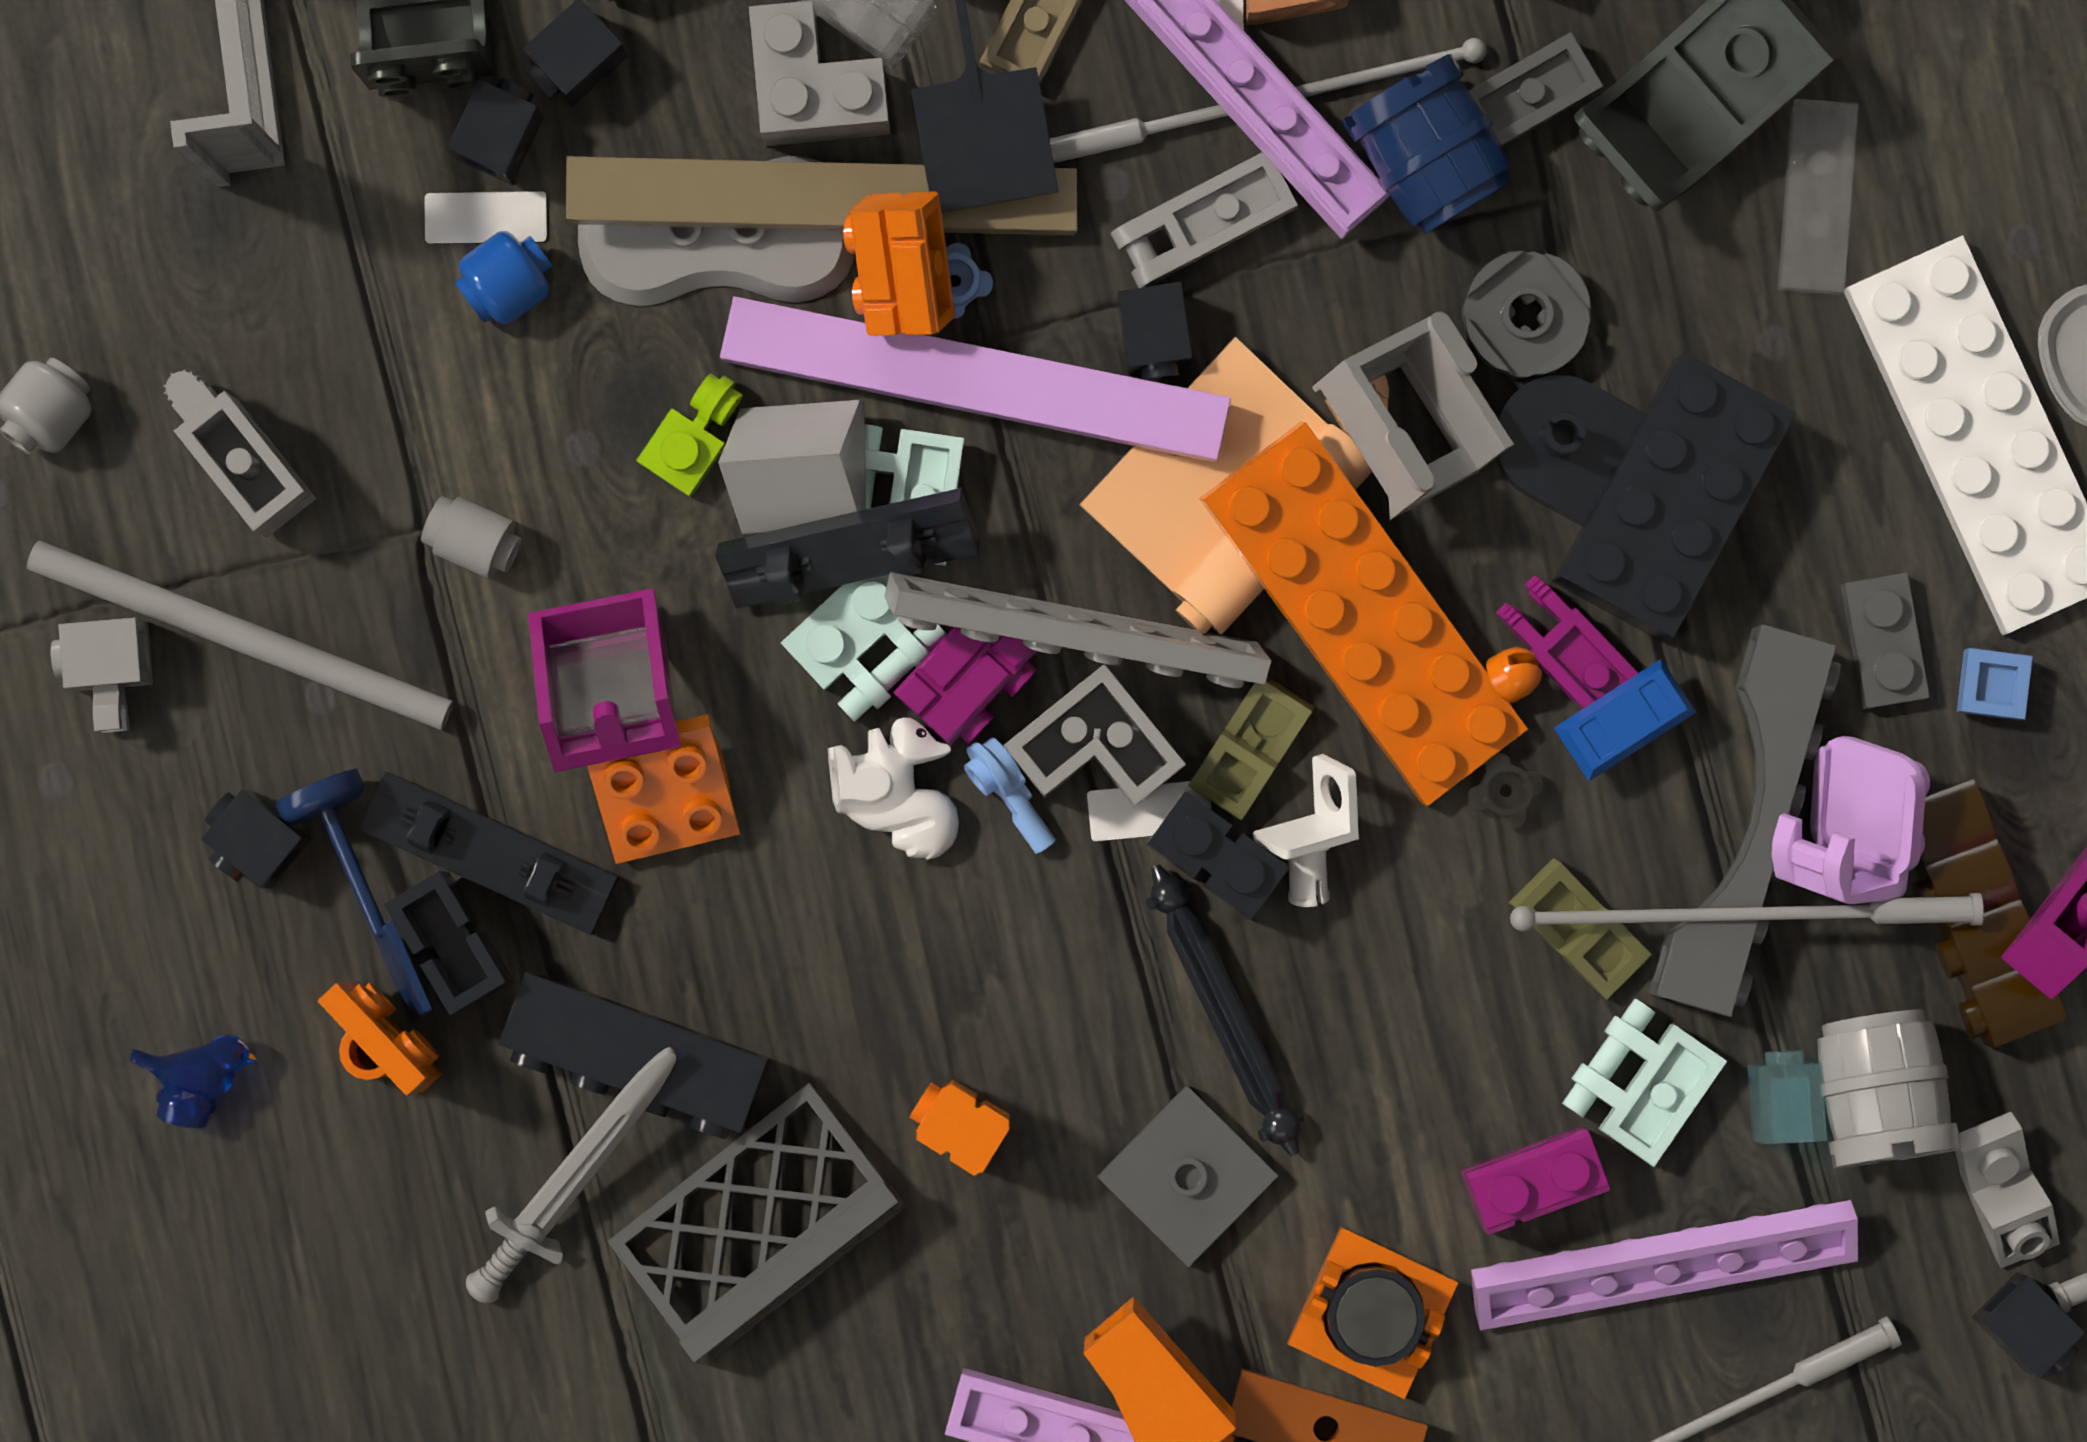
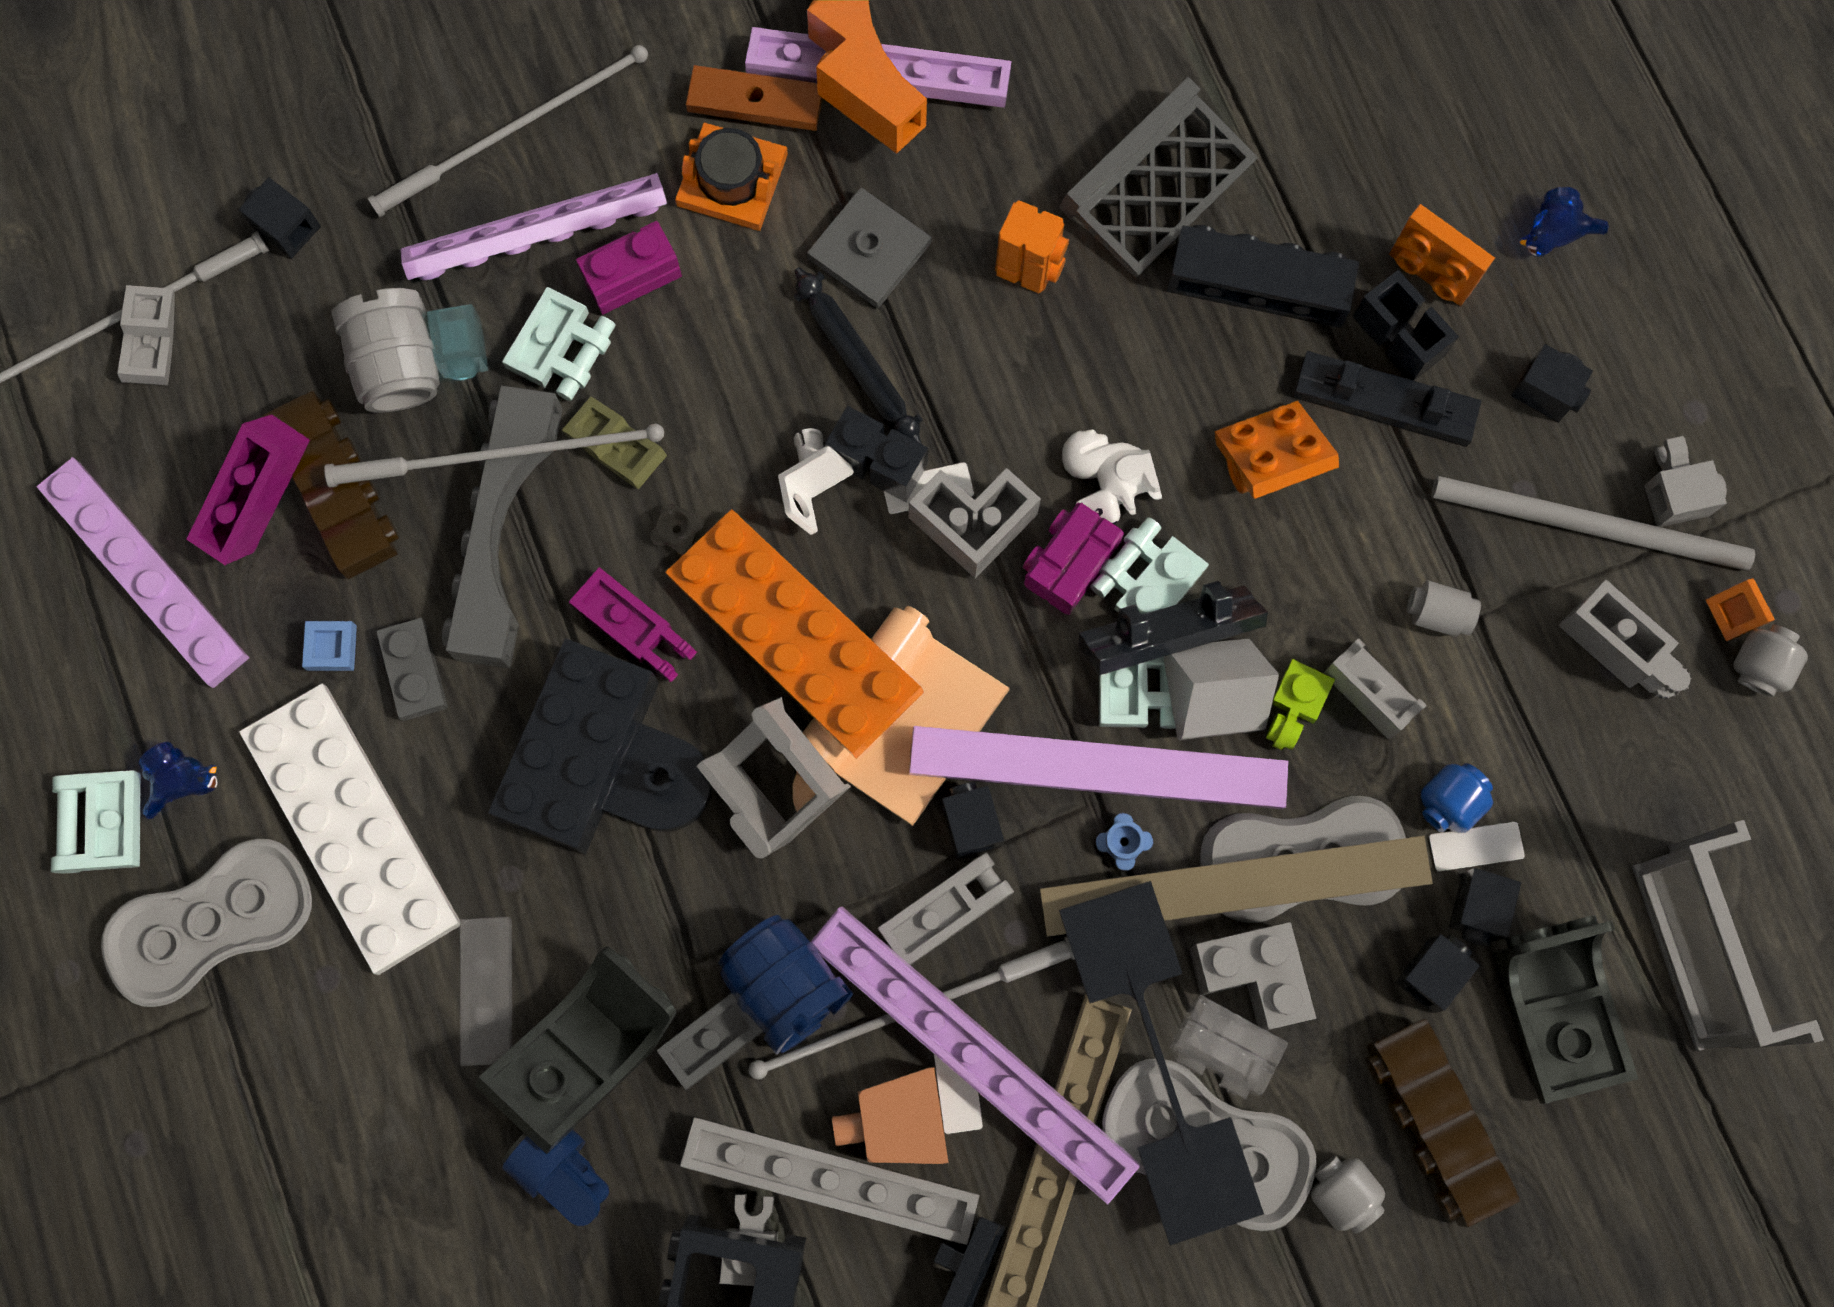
camera: 170 degrees right, 10 degrees down
dark blue piece [275,769,432,1024] -> none
light grey sword [466,1047,676,1303] -> none
magenta window [528,588,681,772] -> none
orange brick [843,192,955,336] -> none
light grey plate [884,572,1271,688] -> none
light blue plate [964,737,1056,854] -> none
olive slope [1188,676,1315,821] -> none
dark grey plate [1461,251,1591,380] -> none
orange hinge [1486,646,1542,703] -> none
blue tile [1554,659,1696,782] -> none
lavender piece [1772,736,1930,904] -> none
light grey slope [1955,1112,2060,1268] -> none
none -> light grey hinge [1323,638,1426,740]
none -> orange plate [1706,578,1775,641]

